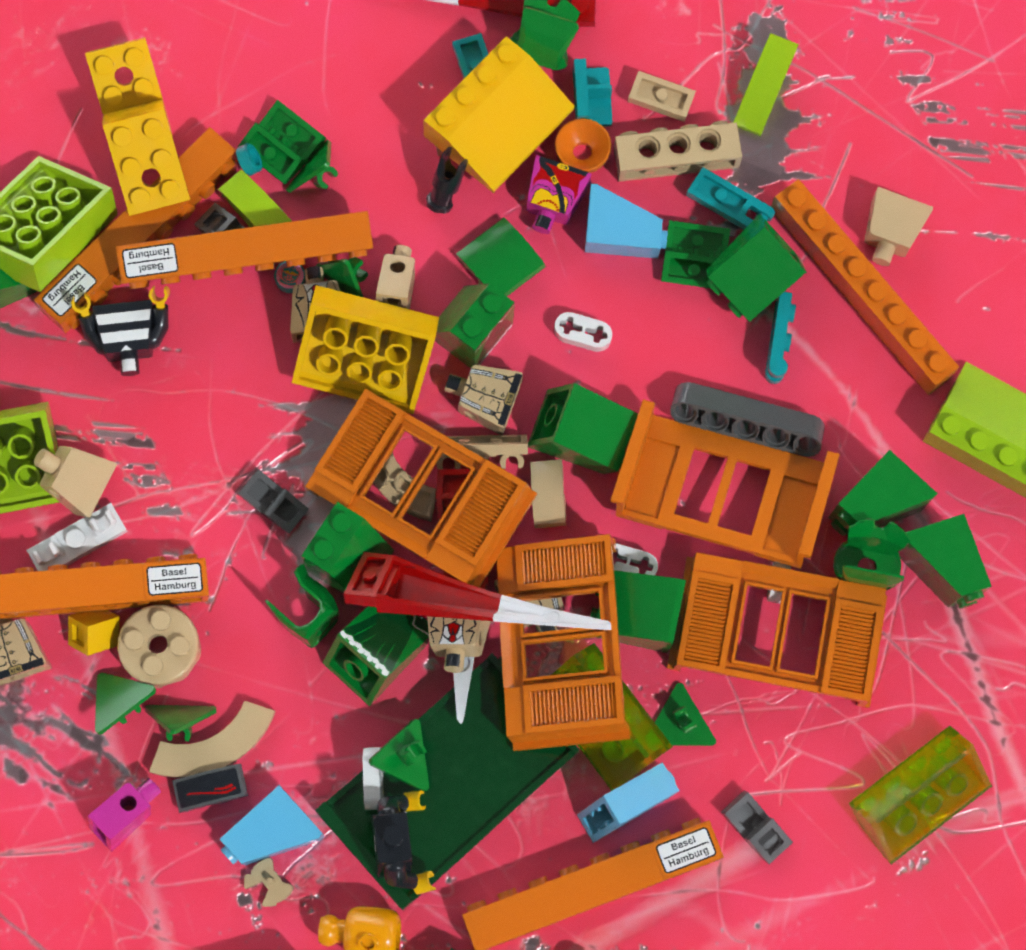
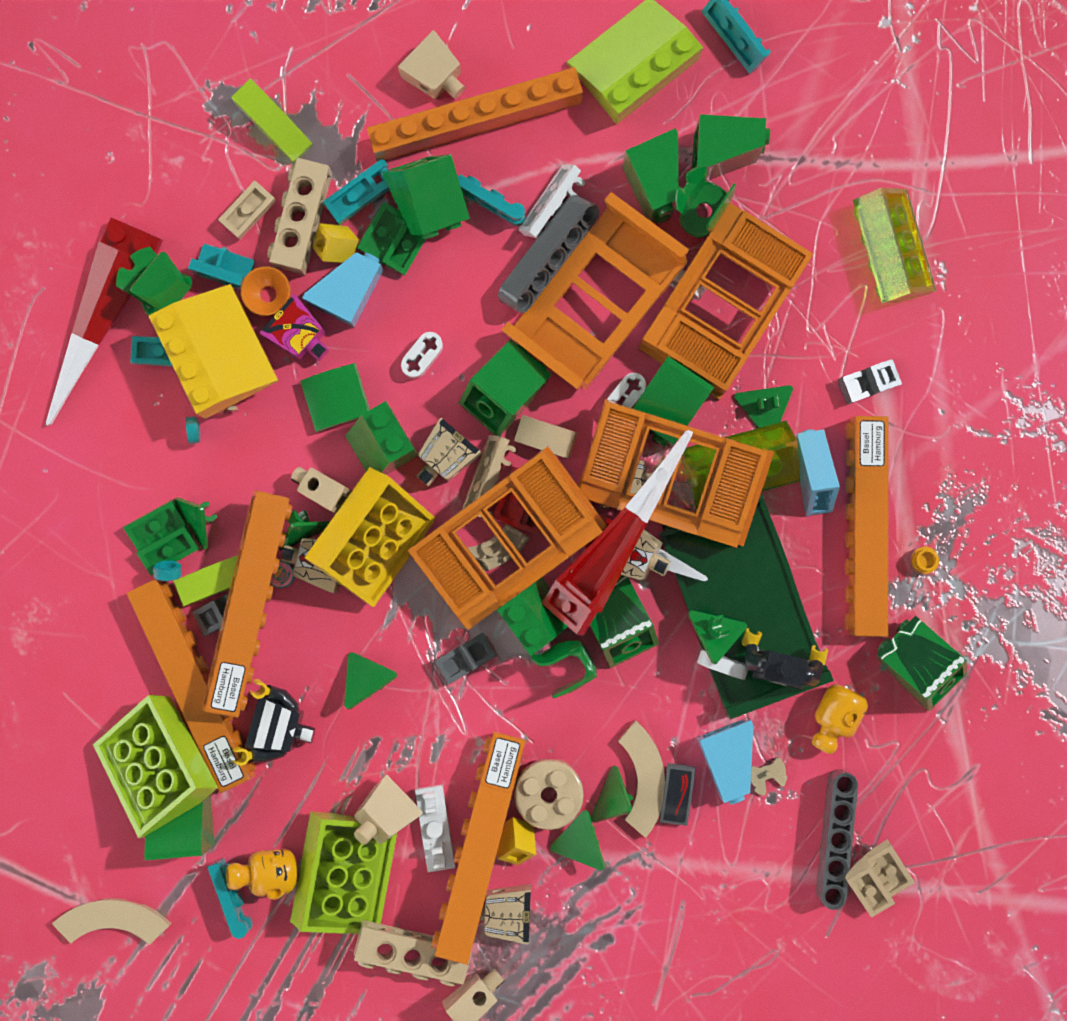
camera: 65 degrees left, 10 degrees up
yellow bracket [85,37,190,216] -> none
dark pink torso [88,778,161,852] -> none
black piece [426,147,468,214] -> none
none -> teal tile [186,416,201,444]
none -> yellow panel [312,223,359,263]
none -> green piece [344,652,397,710]
none -> white plate [518,164,585,239]

